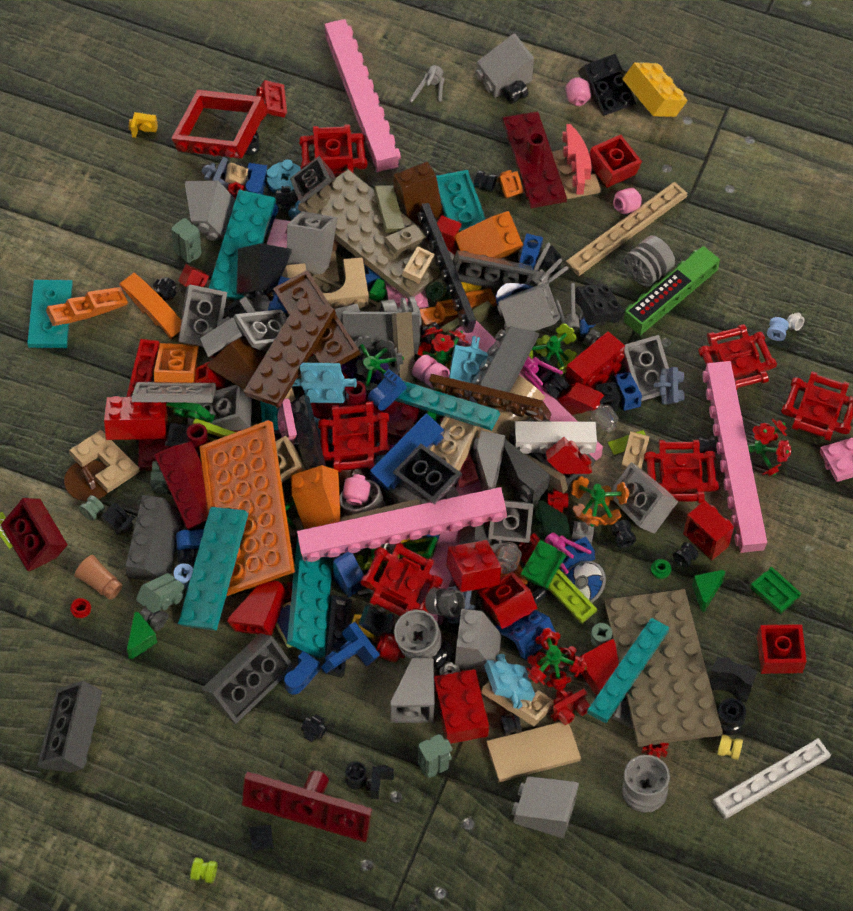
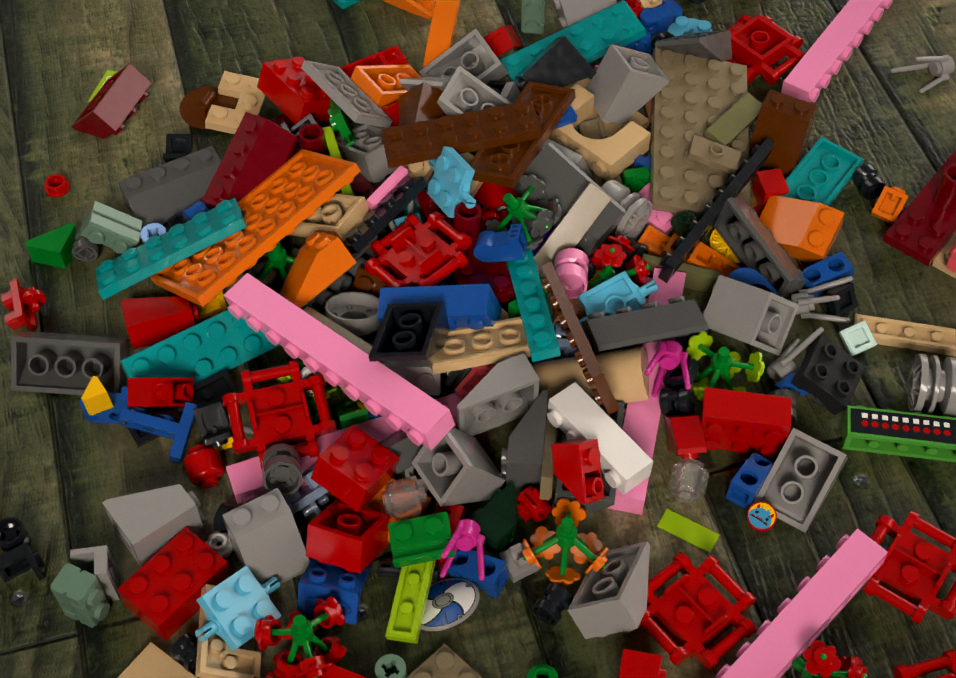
camera: 55 degrees right, 5 degrees down
nougat plant [74,555,123,600] -> none
sand green wheel [79,495,105,521] -> none
black gear [153,277,177,301] -> none
black gear [301,714,327,742] -> none
blue slope [333,552,365,598] -> none
bright pink head [342,474,371,506] -> none
light grey wheel [394,610,442,659] -> none
tan plate [402,246,435,284] -> none
black bracket [596,382,621,412] -> none
tan plate [620,431,649,470] -> none
sand blue hips [654,367,685,405] -> none
black wheel [697,436,715,453] -> none
none -> red hips [1,279,46,331]
none -> light grey panel [70,545,120,601]
none -> yellow slope [81,376,114,415]
none -> red slope [127,378,194,407]
none -> tile [746,501,777,532]
none -> light aqua tile [839,320,877,357]

